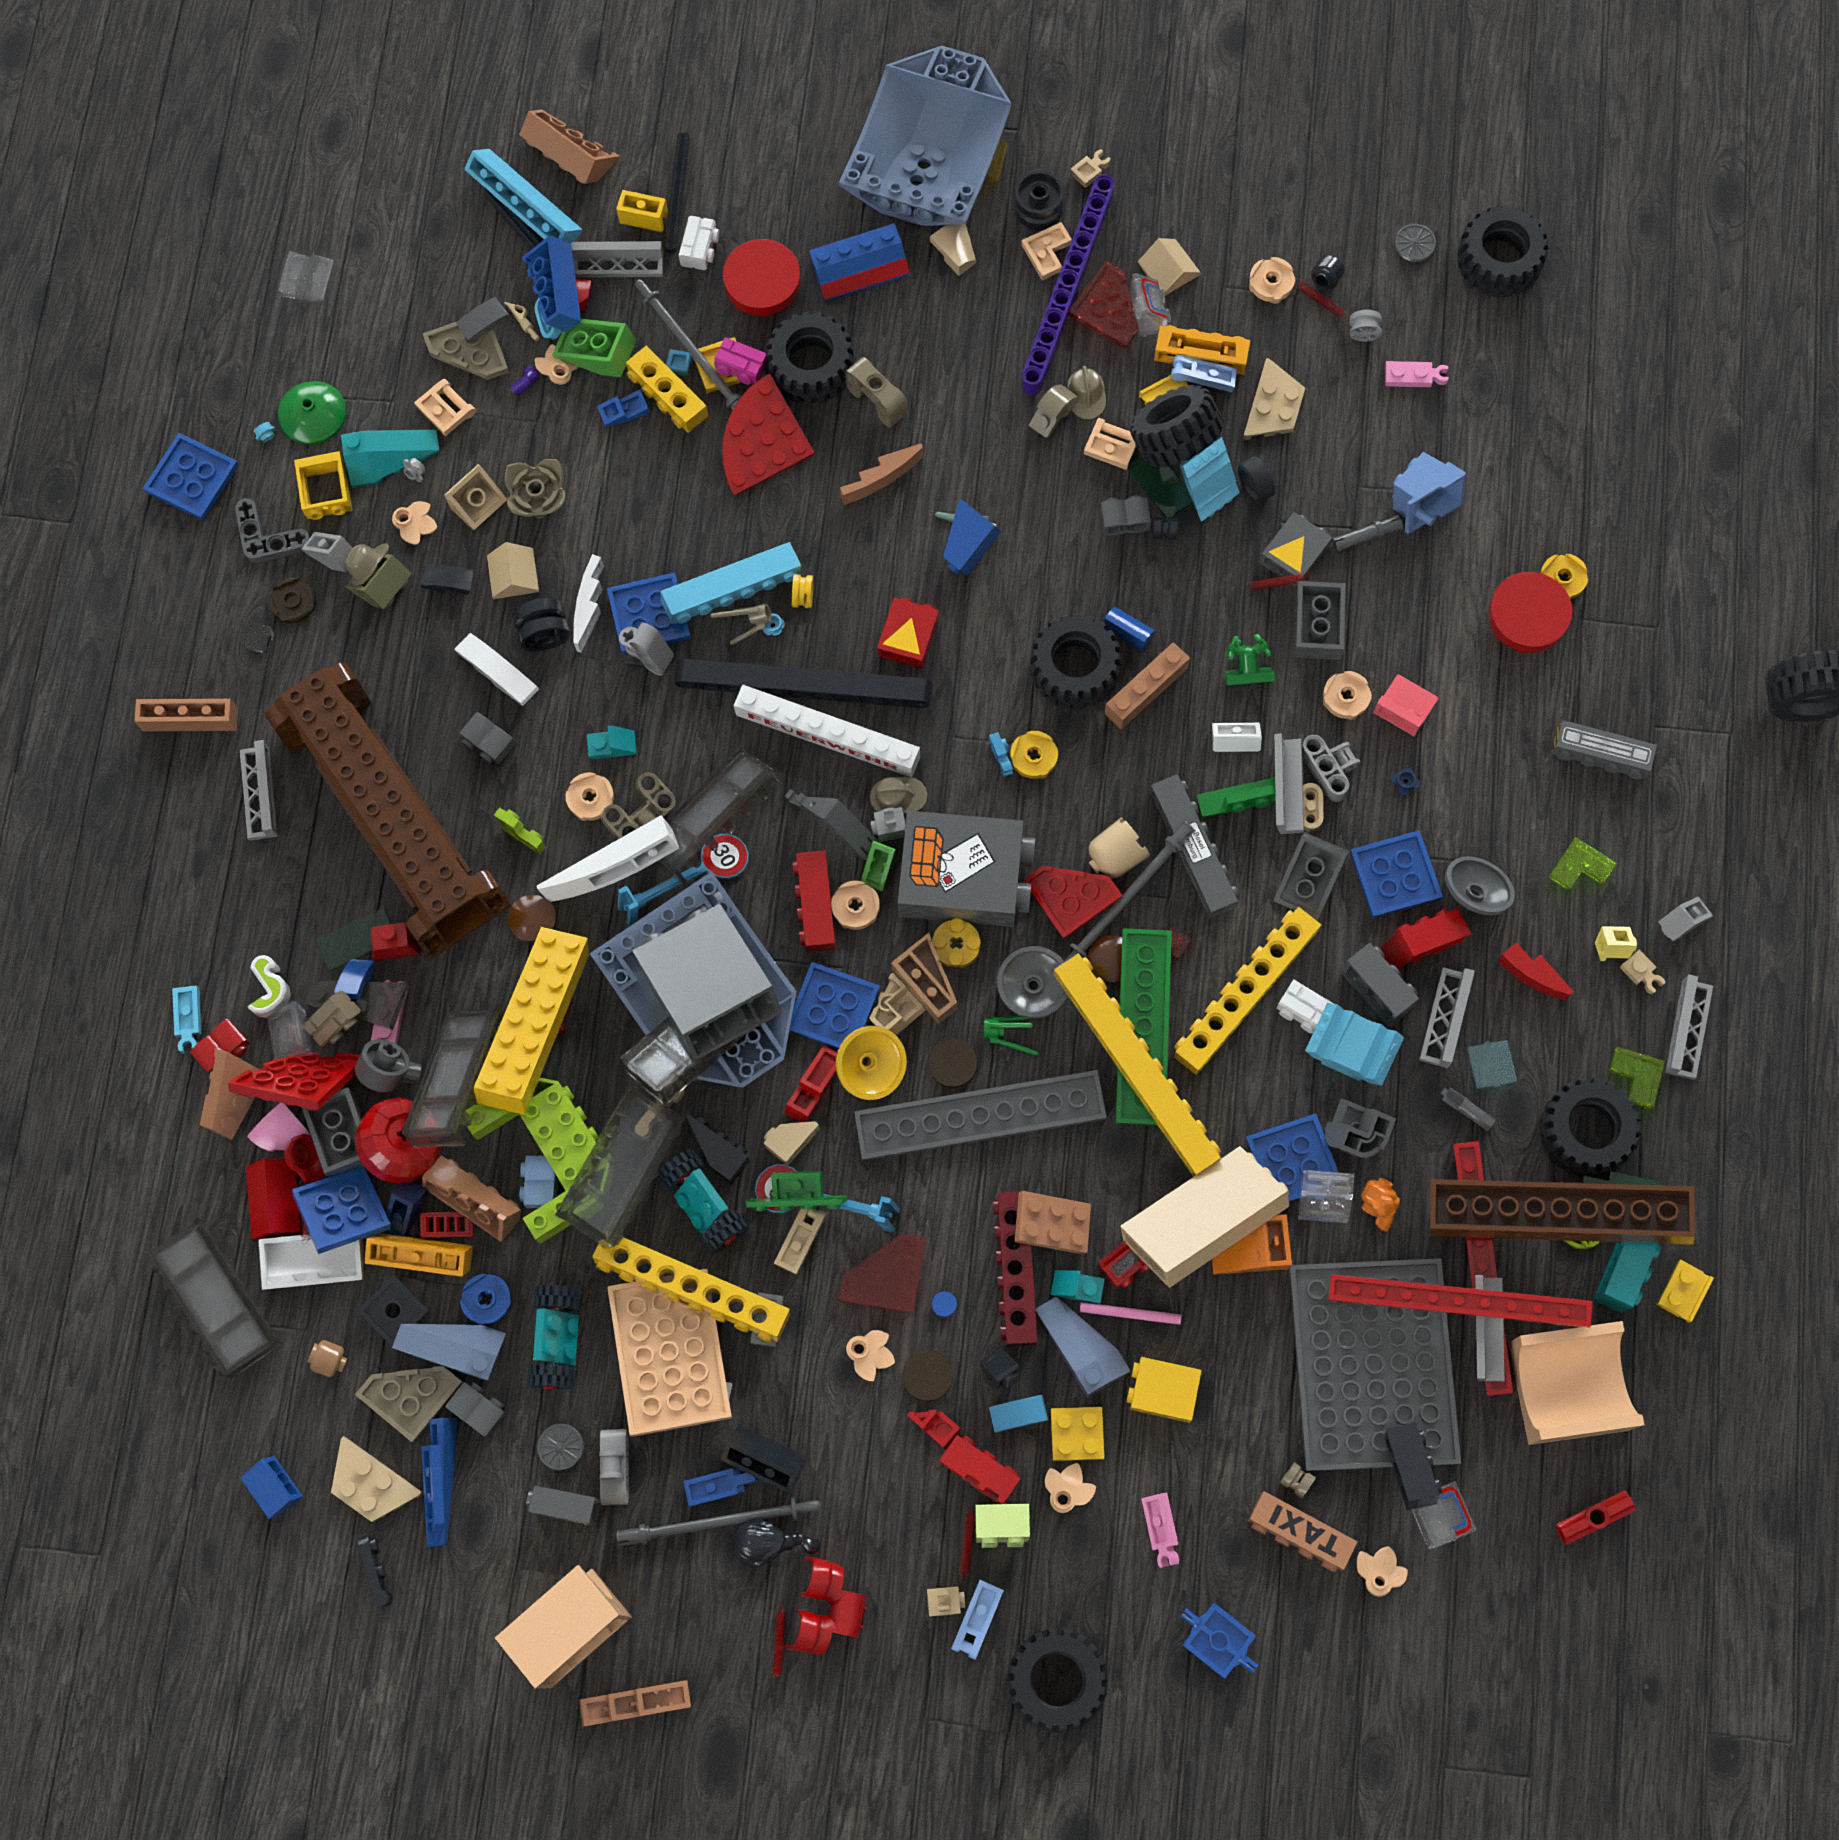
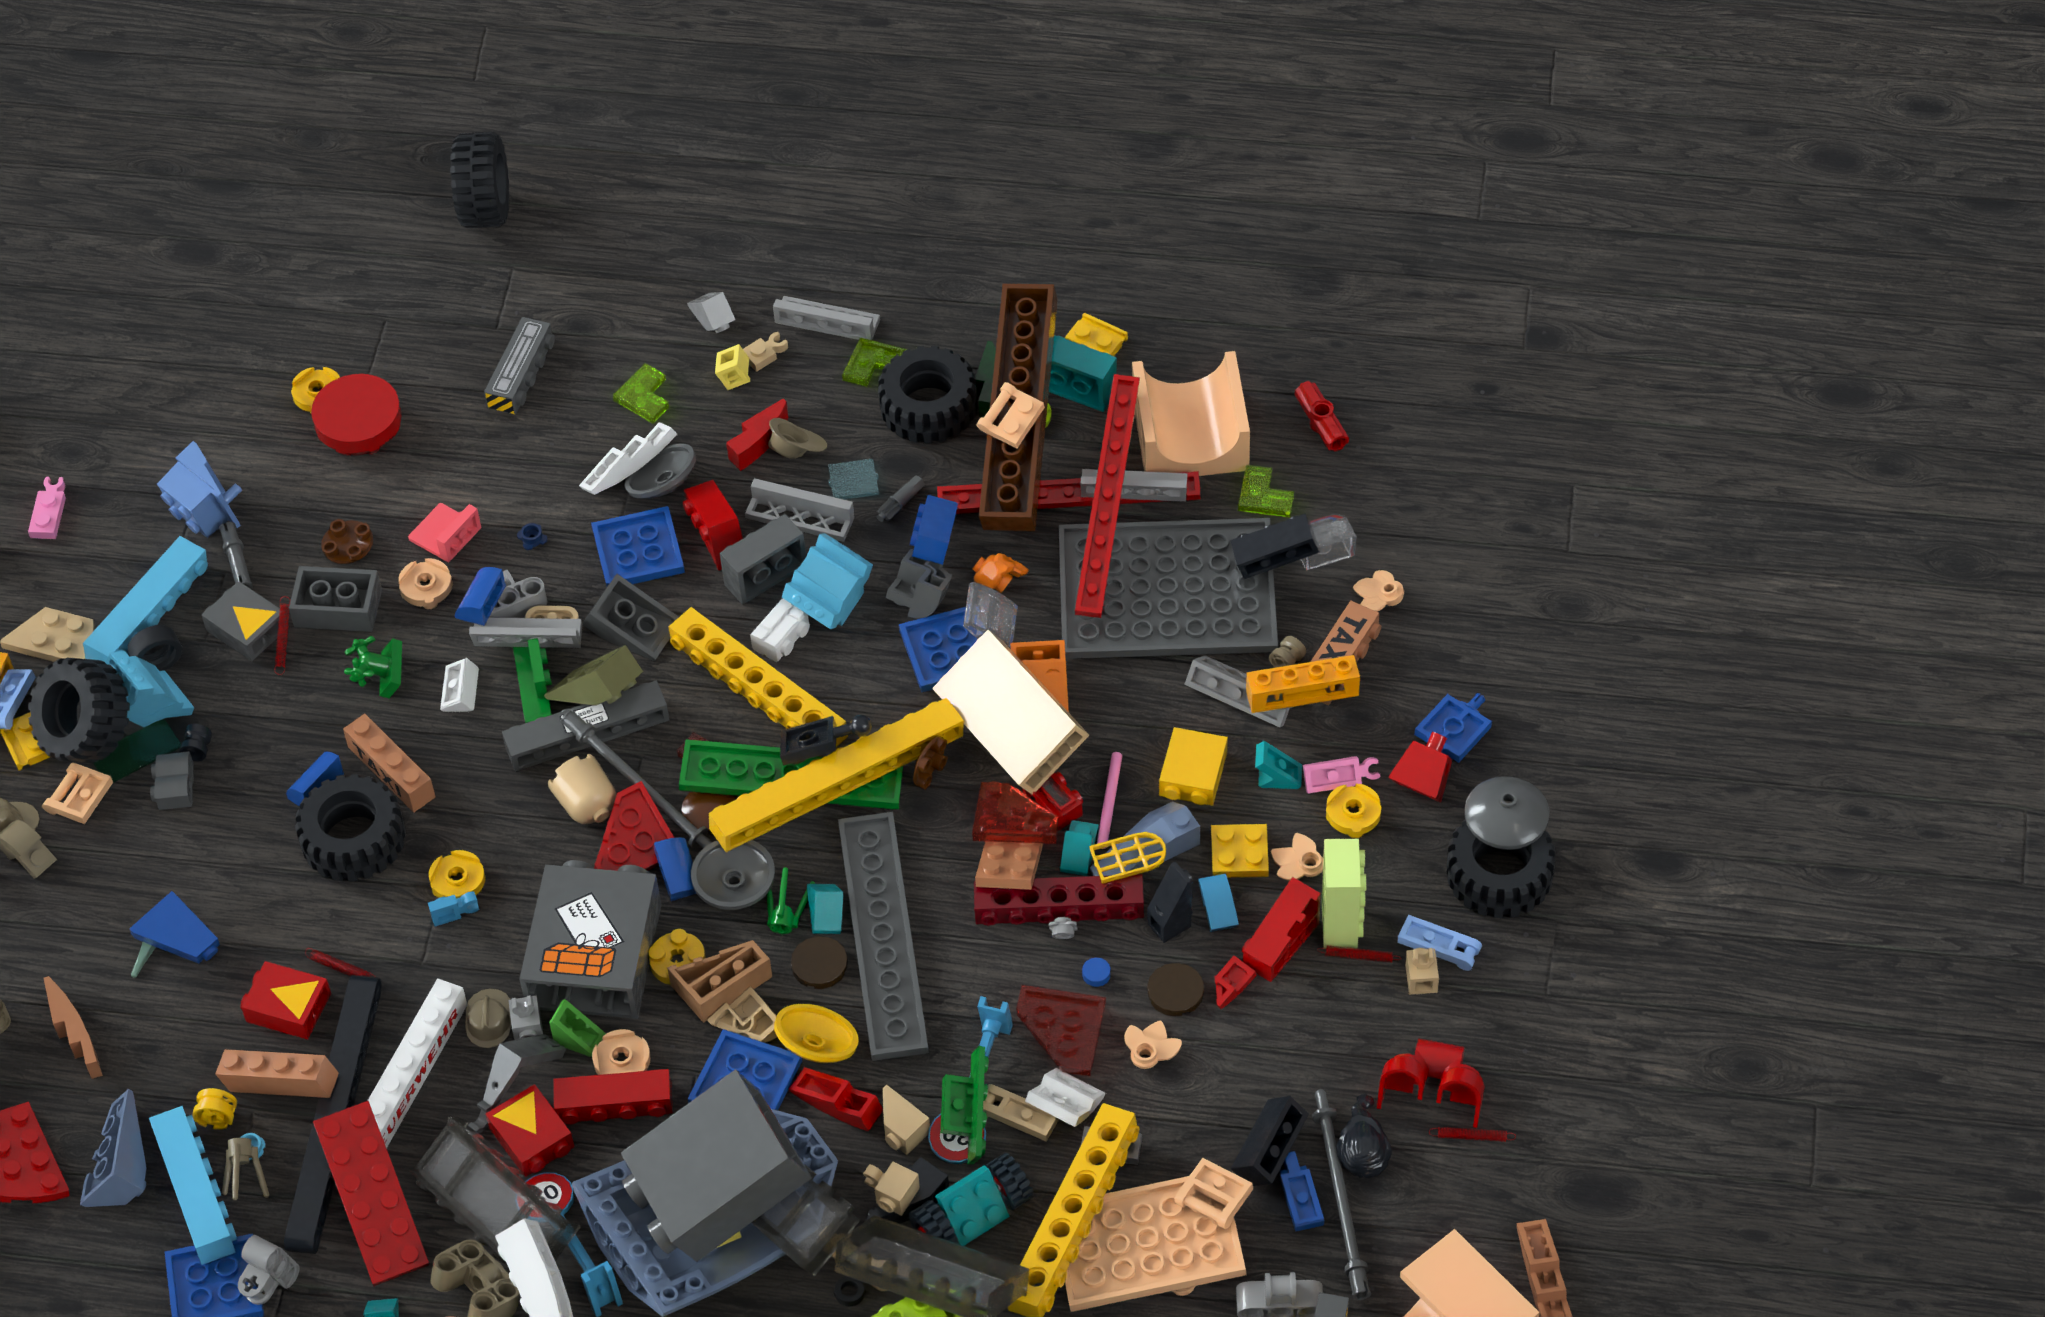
camera: 90 degrees left, 20 degrees down
none -> sand blue wedge [80,1089,147,1207]
none -> medium azure brick [83,536,208,665]
none -> nougat brick [215,1049,339,1098]
none -> red piece [305,948,374,977]
none -> red plate [313,1100,429,1286]
none -> reddish brown dish [321,519,373,564]
none -> blue brick [455,567,506,626]
none -> red brick [485,1084,574,1177]
none -> olive slope [544,645,643,706]
none -> white slope [579,422,677,495]
none -> blue brick [654,838,696,901]
none -> dark tan piece [768,418,827,458]
none -> black plate [780,715,872,766]
none -> teal slope [807,884,843,934]
none -> tan brick [863,1162,920,1216]
none -> blue brick [909,495,958,565]
none -> reddish brown dish [913,736,948,789]
none -> clear red plate [972,781,1059,844]
none -> light nougat plate [976,382,1045,448]
none -> white slope [1025,1068,1105,1127]
none -> light grey plate [1049,917,1077,939]
none -> yellow window [1089,832,1166,884]
none -> light nougat plate [1175,1158,1253,1229]
none -> light grey fence [1184,655,1292,727]
none -> clear neon green tile [1238,465,1294,517]
none -> light orange brick [1246,655,1360,713]
none -> teal slope [1255,741,1302,789]
none -> yellow plate [1326,784,1381,838]
none -> red torso [1389,732,1452,803]
none -> dark grey dish [1465,776,1550,849]

